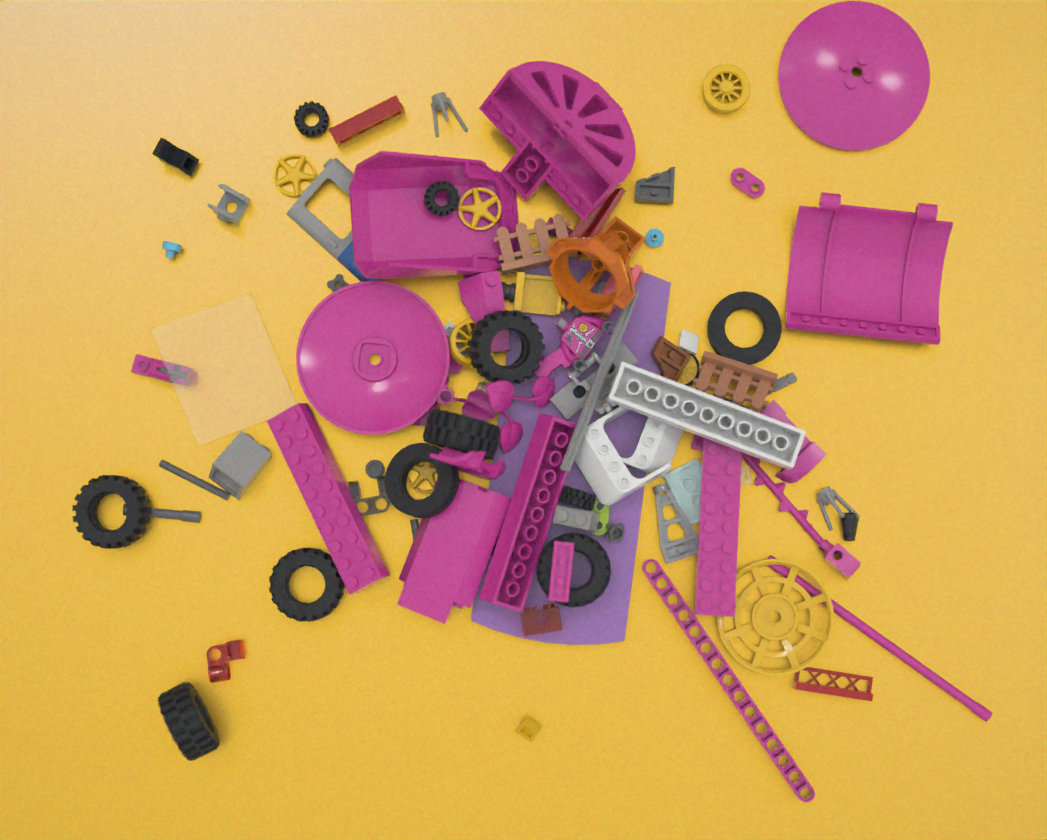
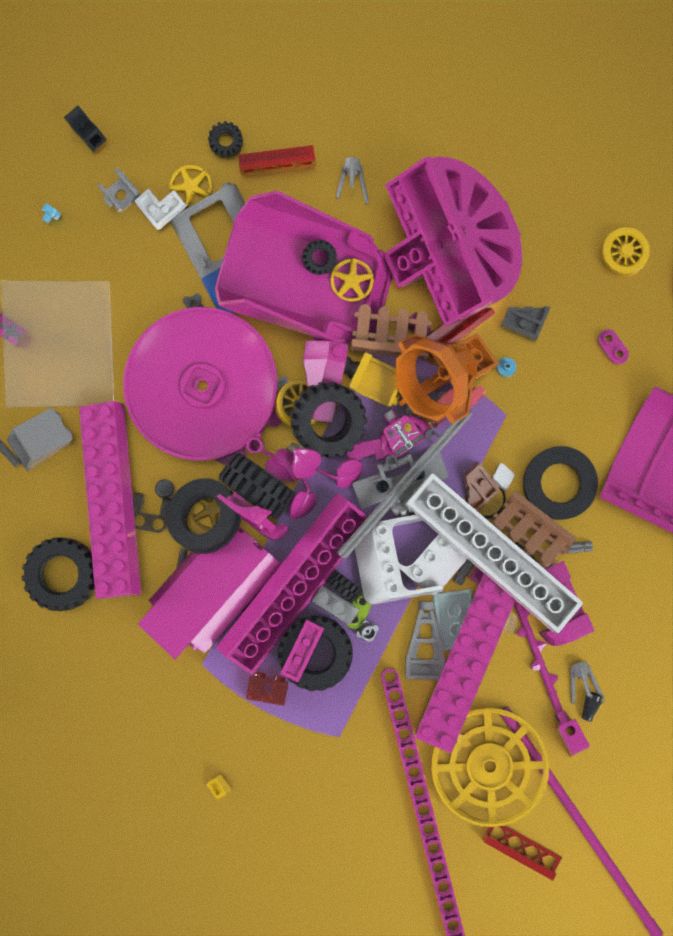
camera: 20 degrees right, 0 degrees up
none -> white plate [135,189,187,230]
none -> light grey axle [453,559,474,585]

